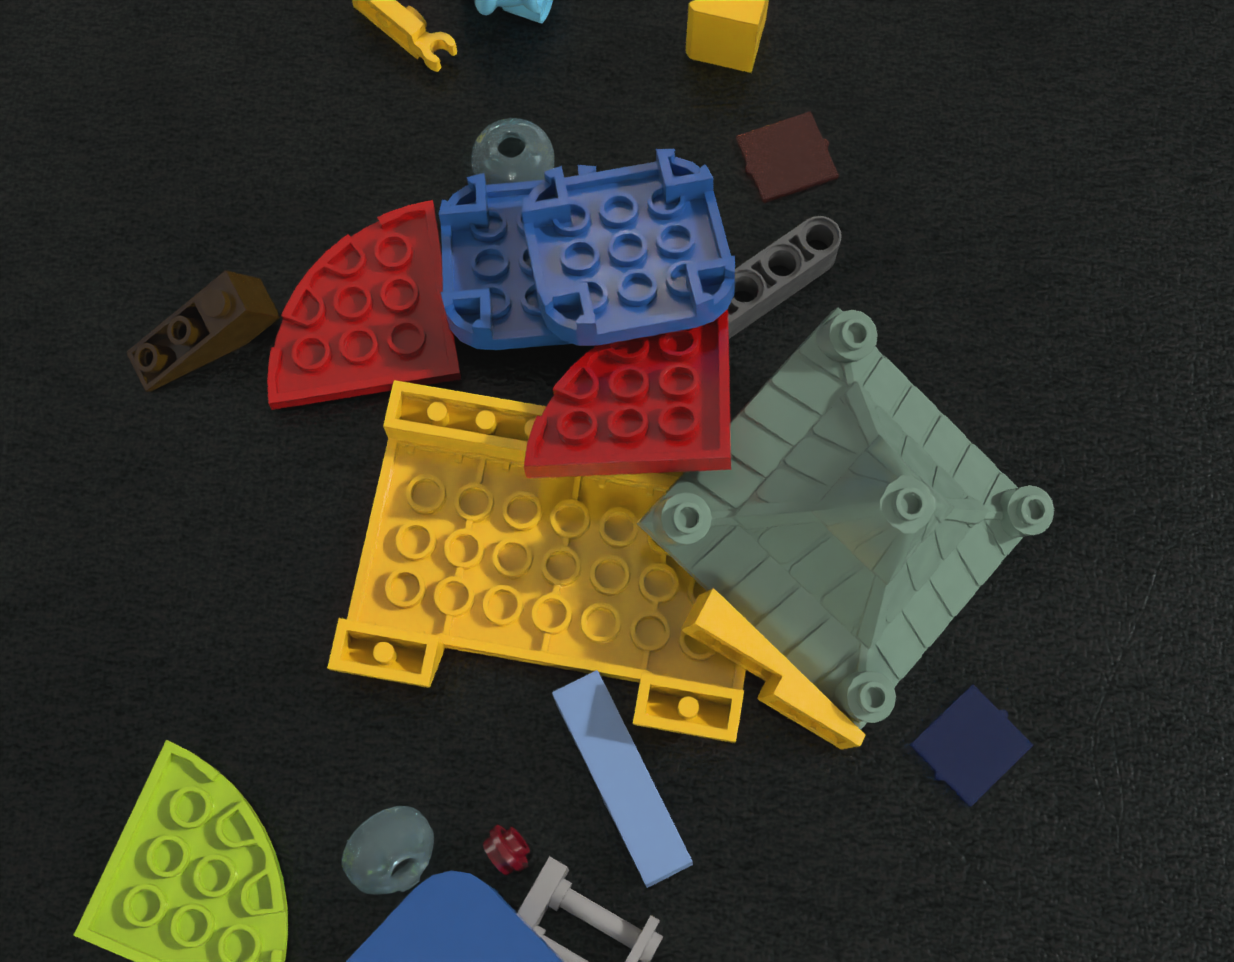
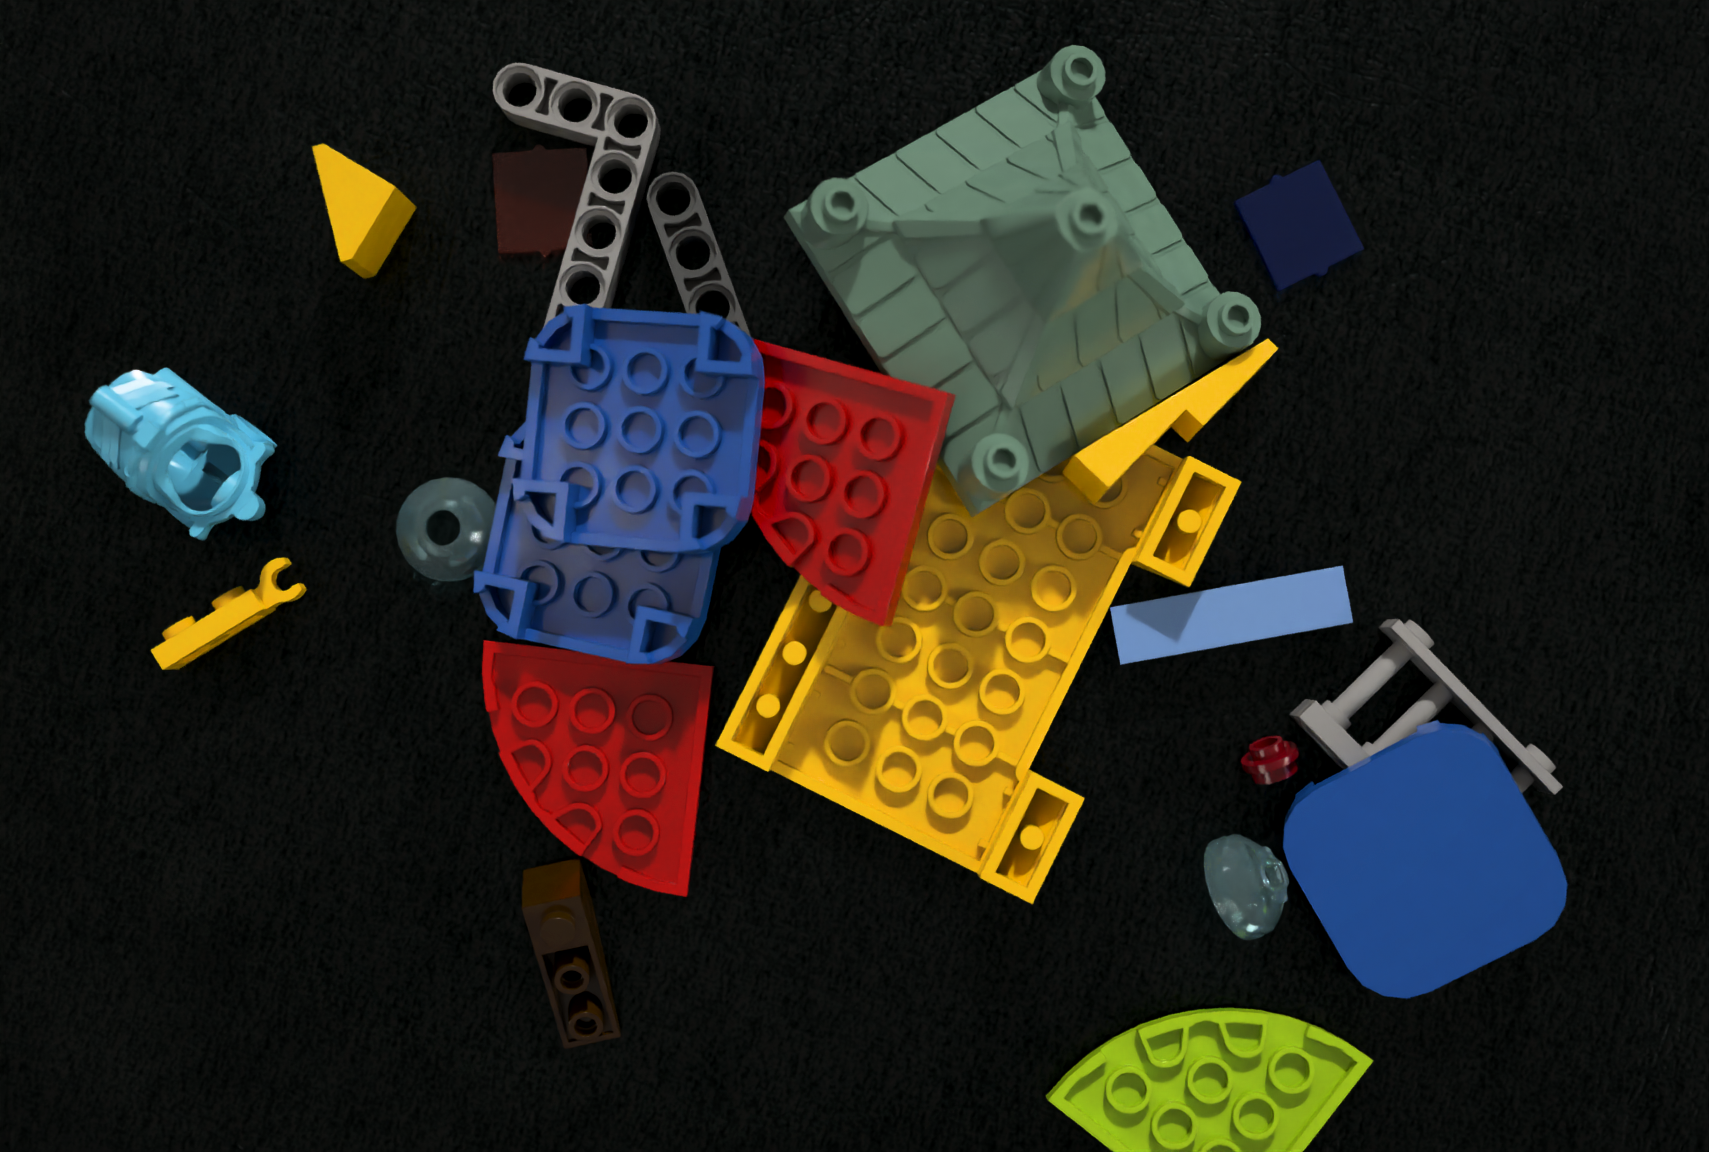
camera: 75 degrees left, 15 degrees up
none -> light grey beam [493,63,661,328]

